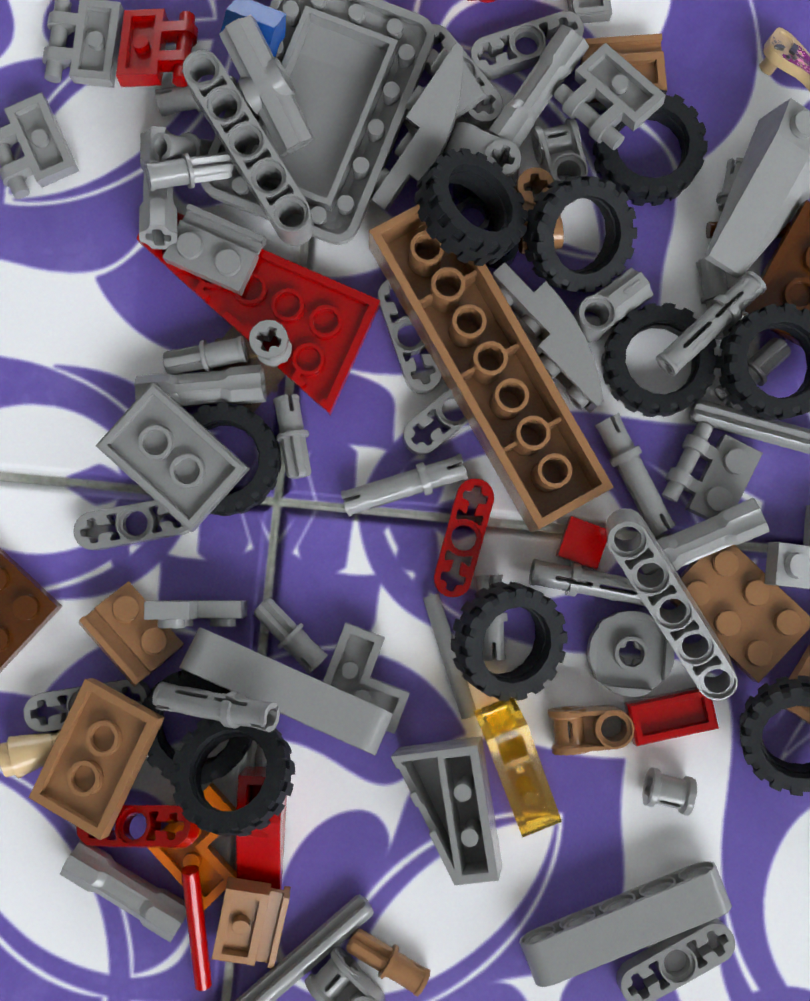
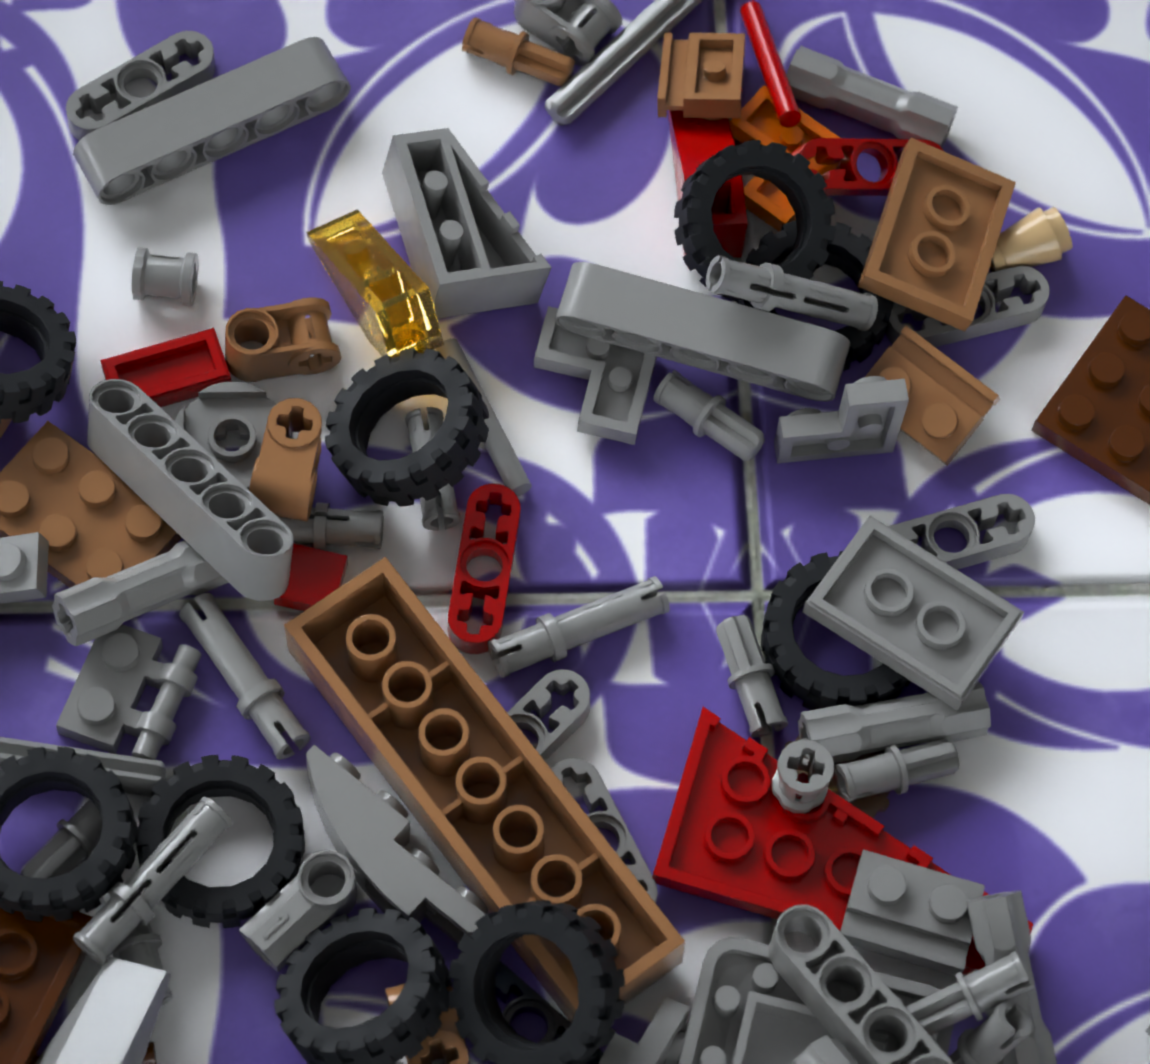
camera: 170 degrees right, 20 degrees down
none -> medium nougat piece [249,398,322,522]

